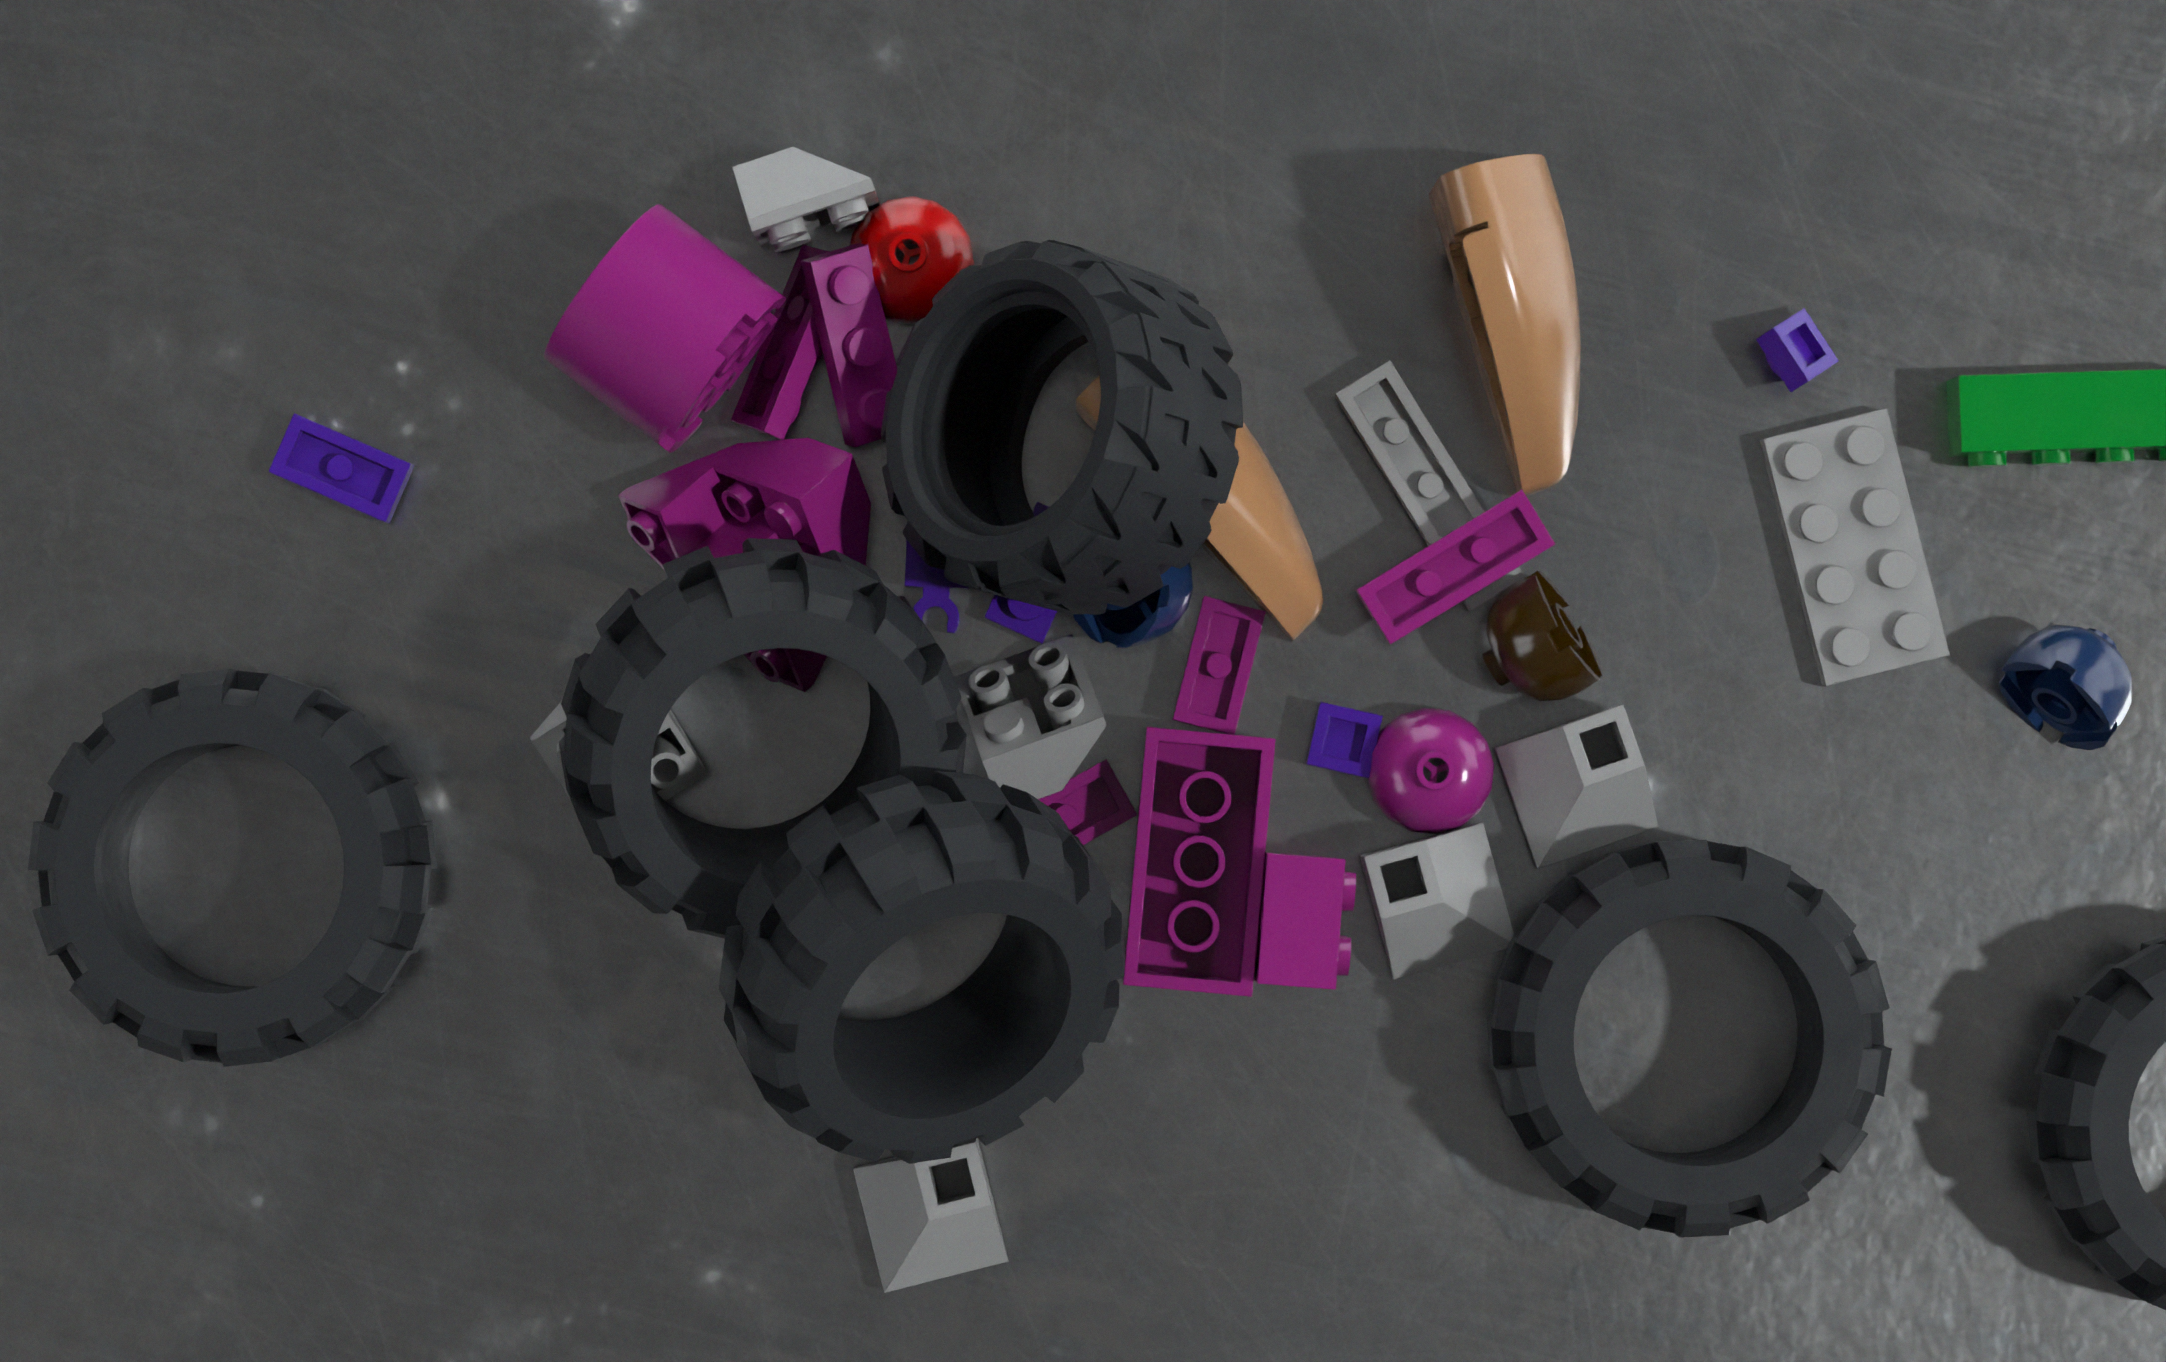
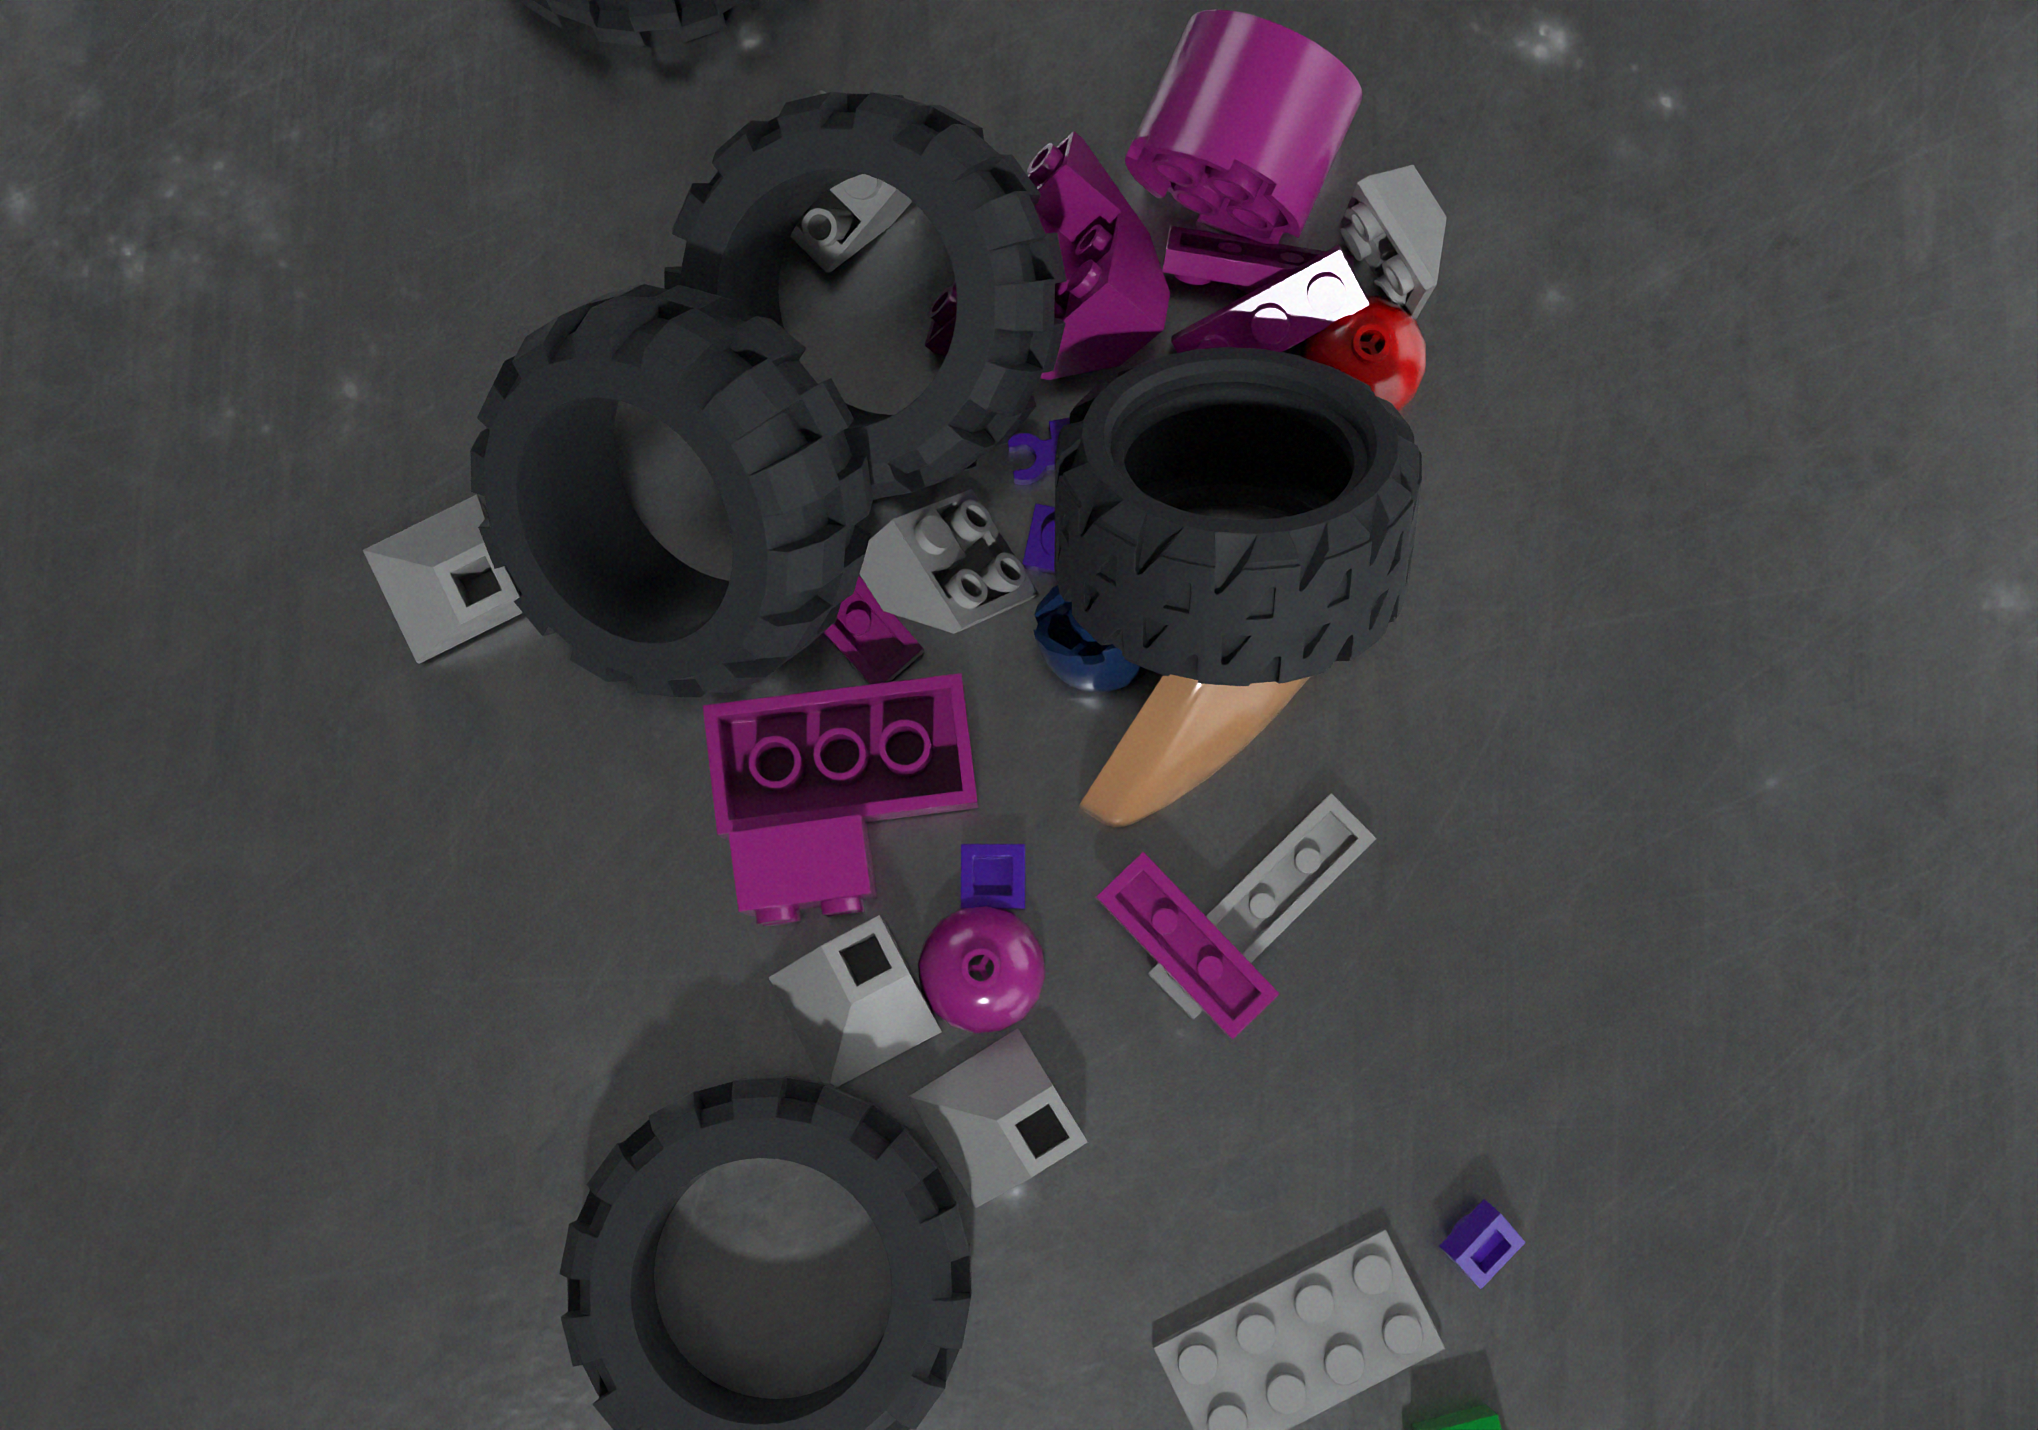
camera: 80 degrees right, 5 degrees down
magenta plate [1172,596,1266,735] -> none
medium nougat panel [1429,154,1581,496] -> none
dark brown cylinder [1482,571,1602,701] -> none

